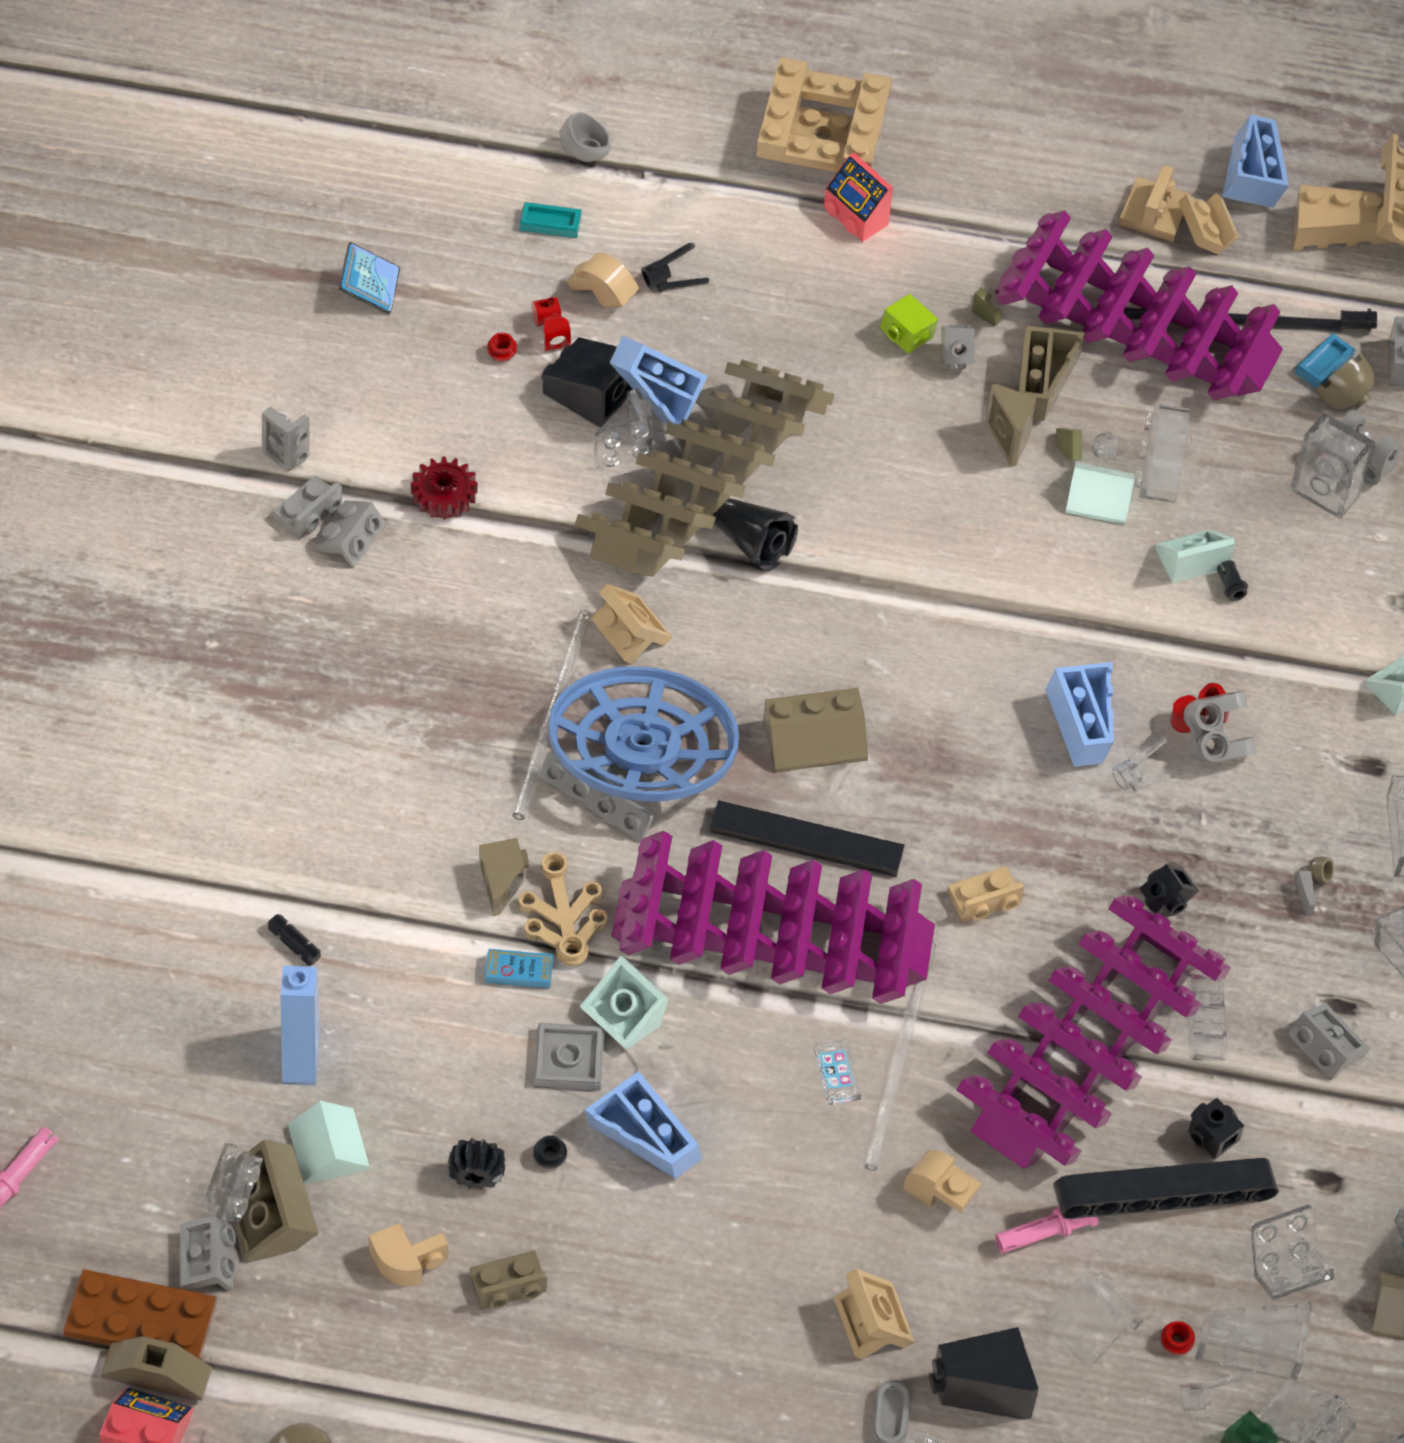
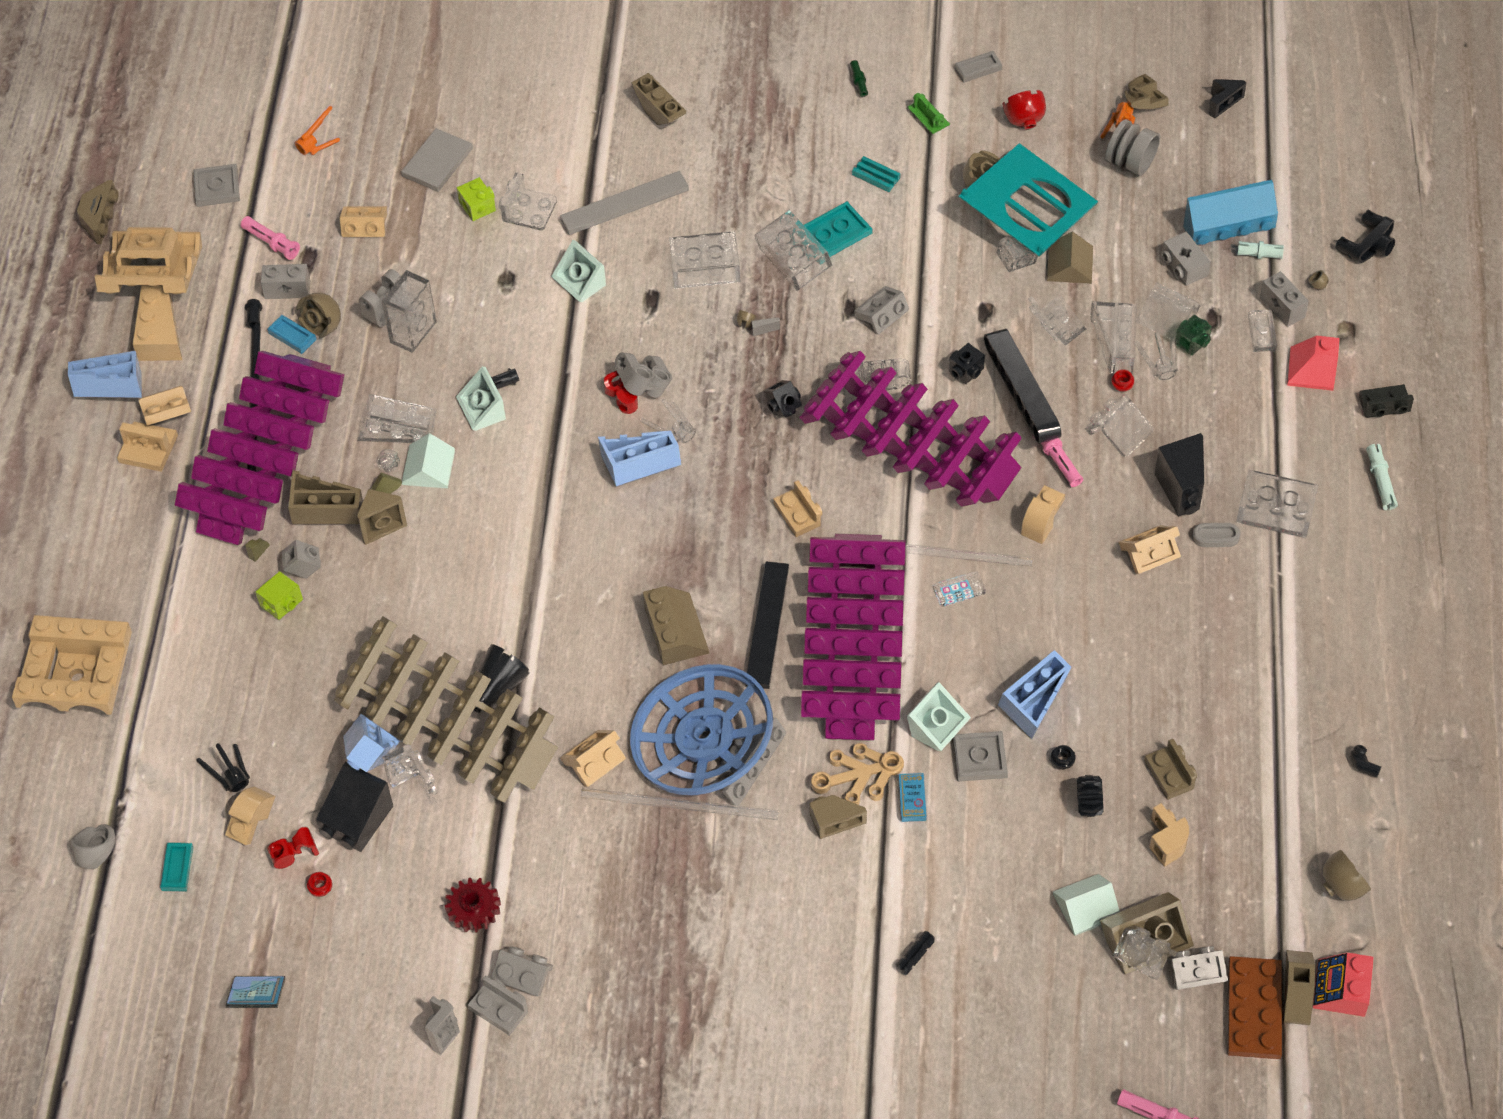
camera: 90 degrees left, 0 degrees up
light blue slope [280,965,320,1085] -> none
slope [824,152,893,242] -> none

